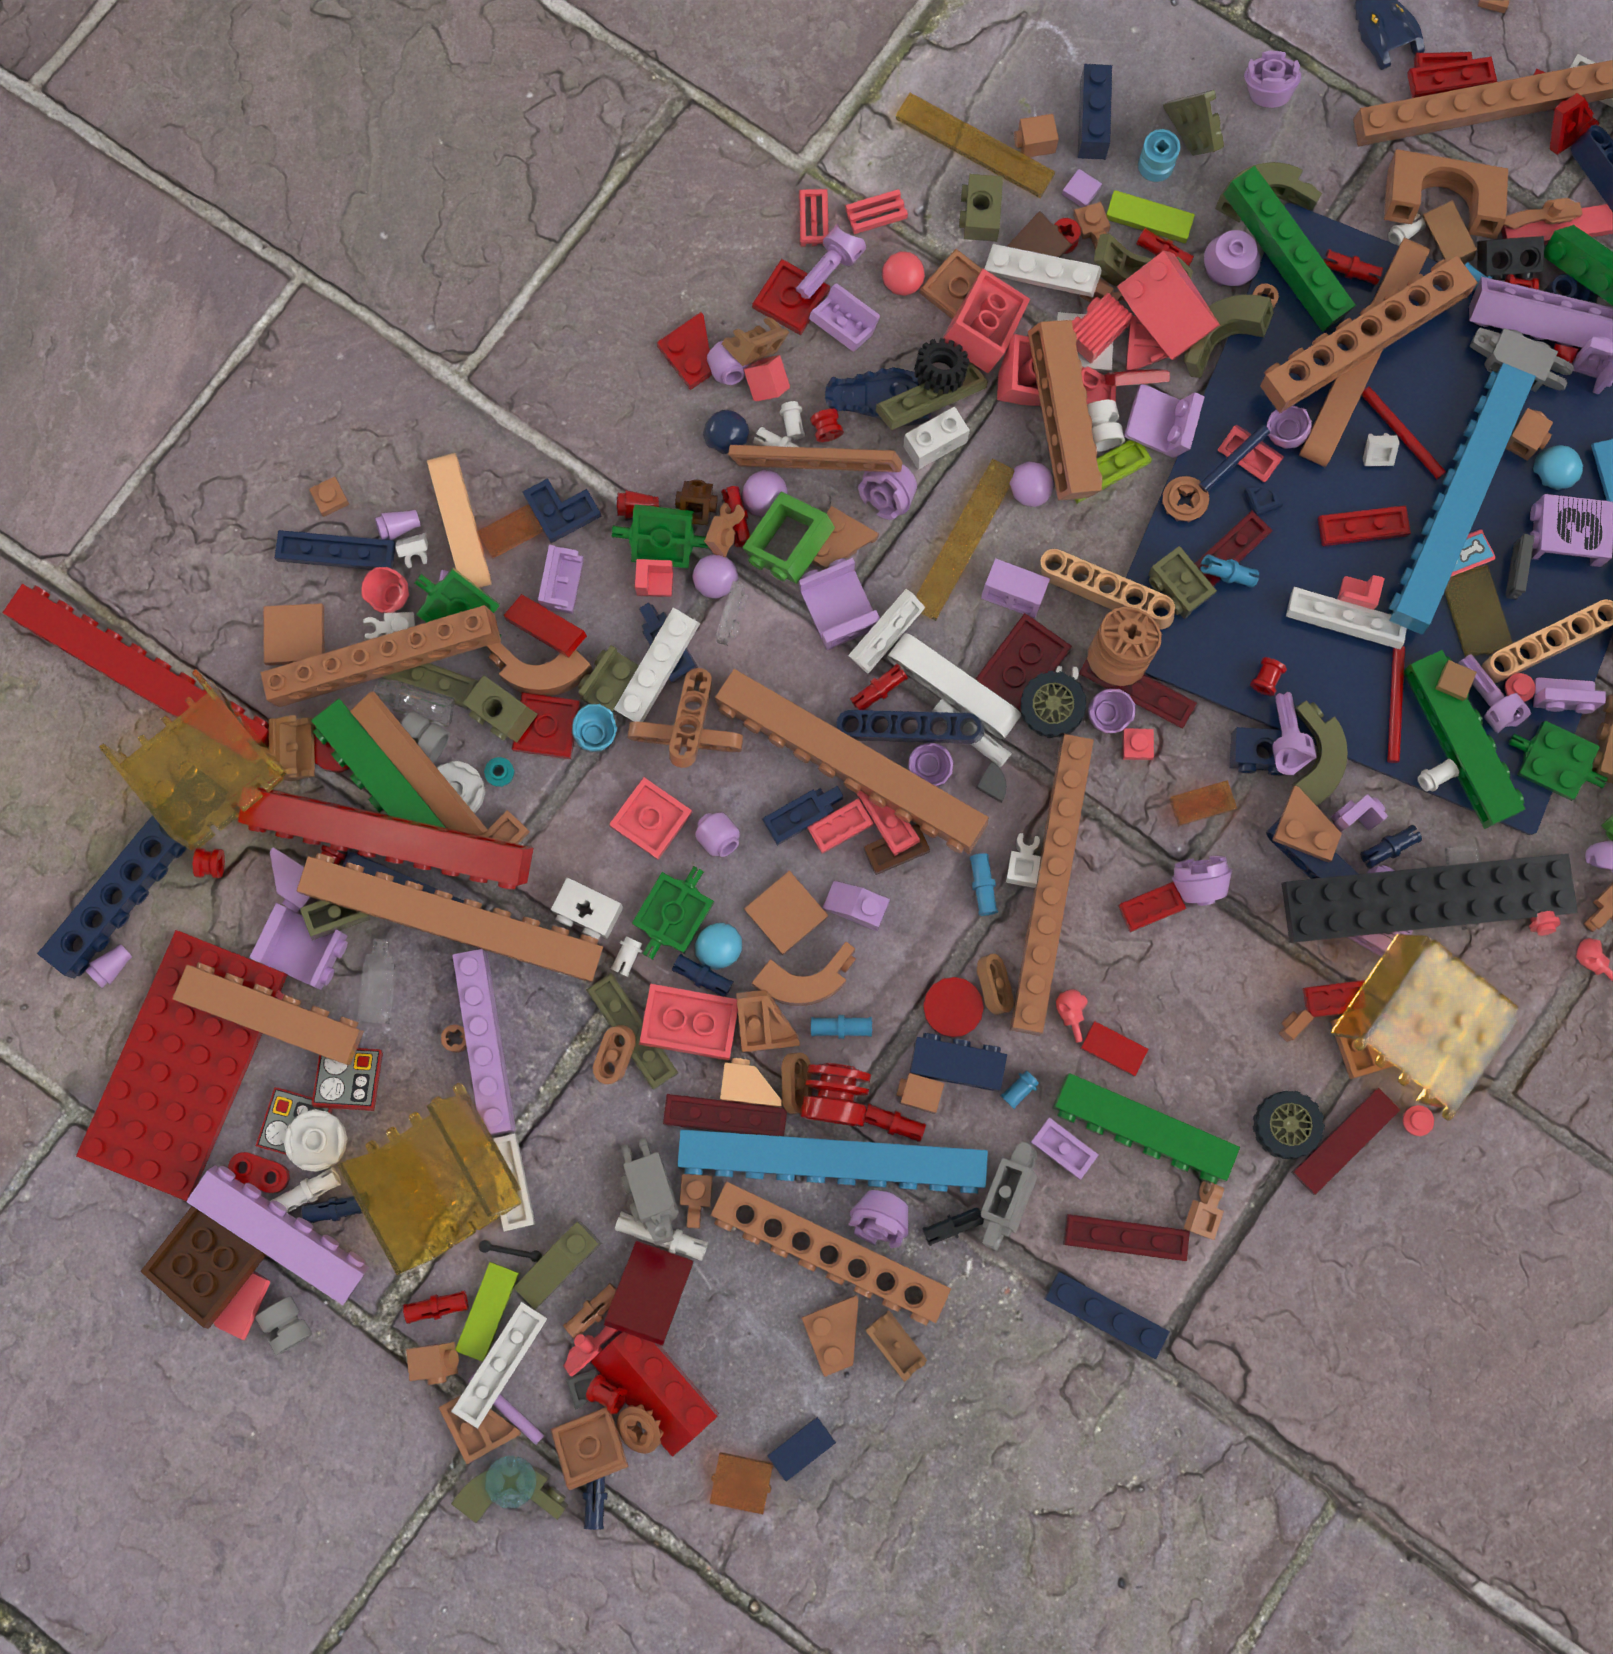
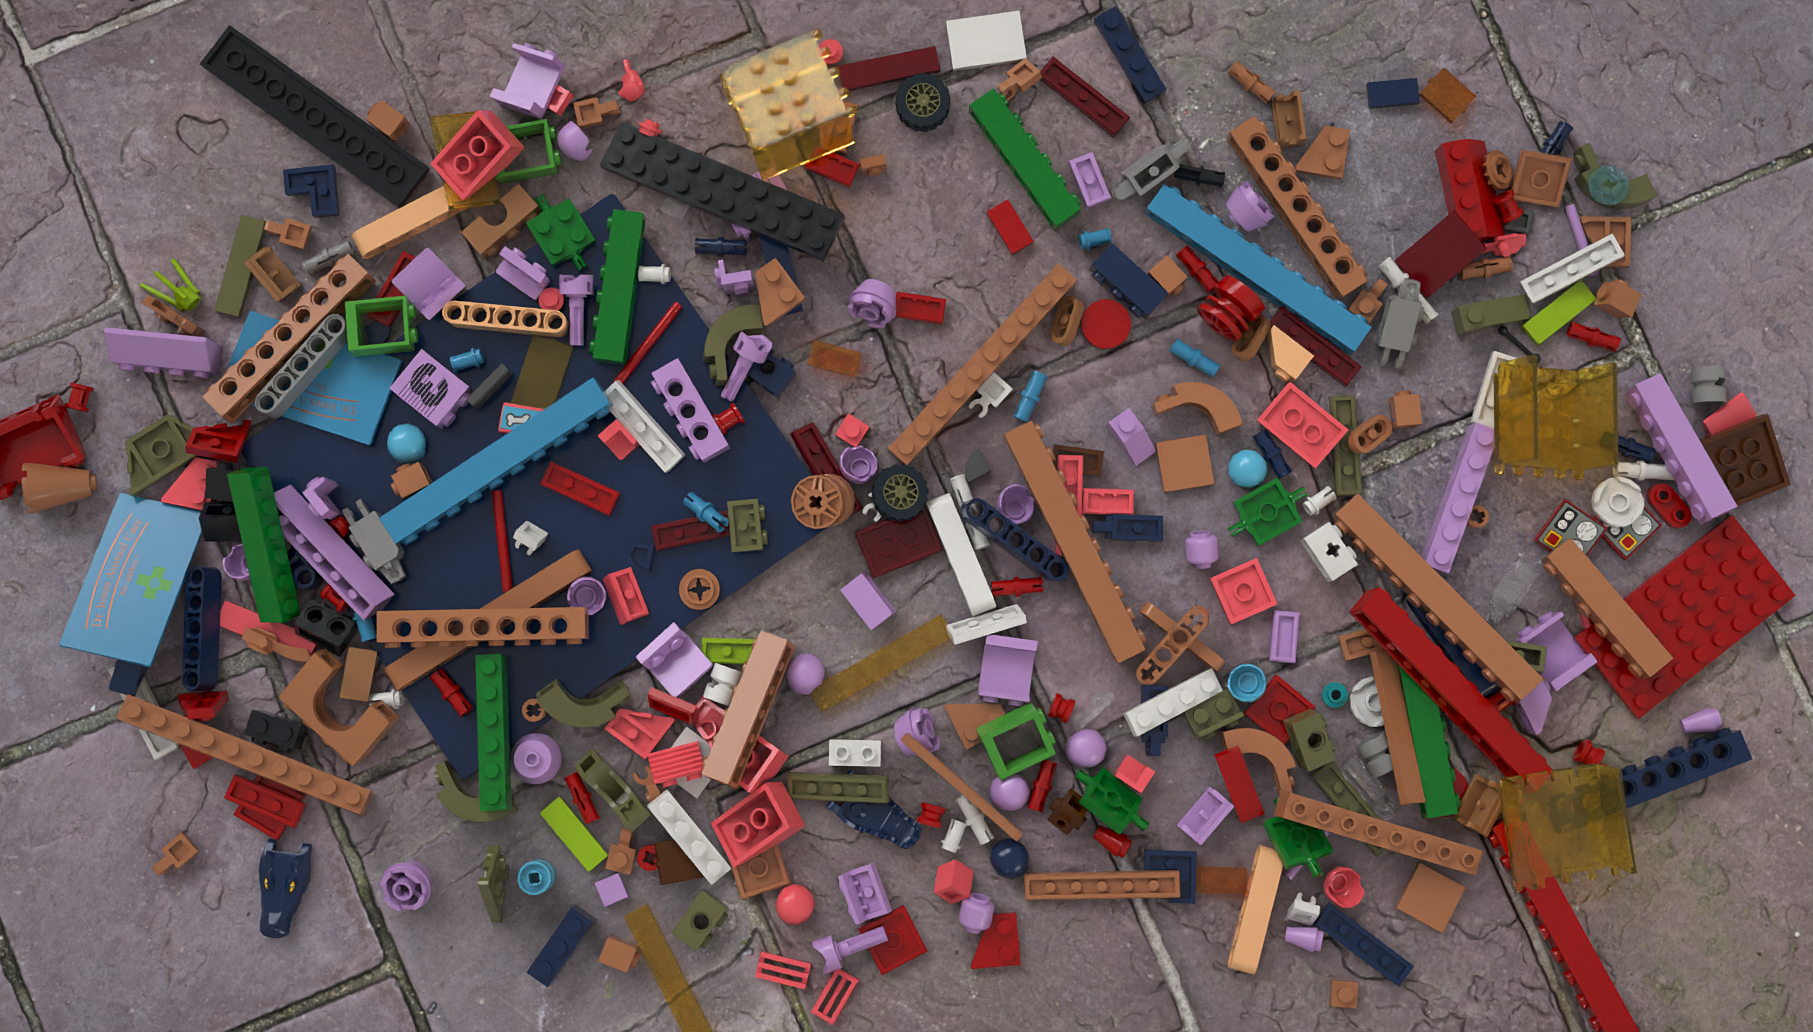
camera: 150 degrees left, 5 degrees up
white plate [363,612,415,641] -> none
nougat plate [704,503,745,557] -> none
medium nougat hinge [722,317,790,366] -> none
nougat wing [736,990,800,1052] -> none
black tyre [914,338,969,394] -> none
light nougat beam [1040,549,1175,630] -> none
coral piece [1055,989,1088,1043] -> none
coral slope [1117,251,1220,360] -> none
dark blue bar [1199,424,1270,493] -> none
medium nougat tile [1435,660,1477,701] -> none
none -> black brick [244,710,308,753]
none -> dark azure pin [450,348,484,372]
none -> lavender brick [651,358,730,463]
none -> white tile [946,11,1027,71]
none -> nougat tile [1024,870,1180,900]
none -> red wheel [1047,693,1076,723]
none -> nougat pin [1228,61,1276,104]
none -> lavender tile [1269,610,1300,663]
none -> nougat brick [1388,391,1422,429]

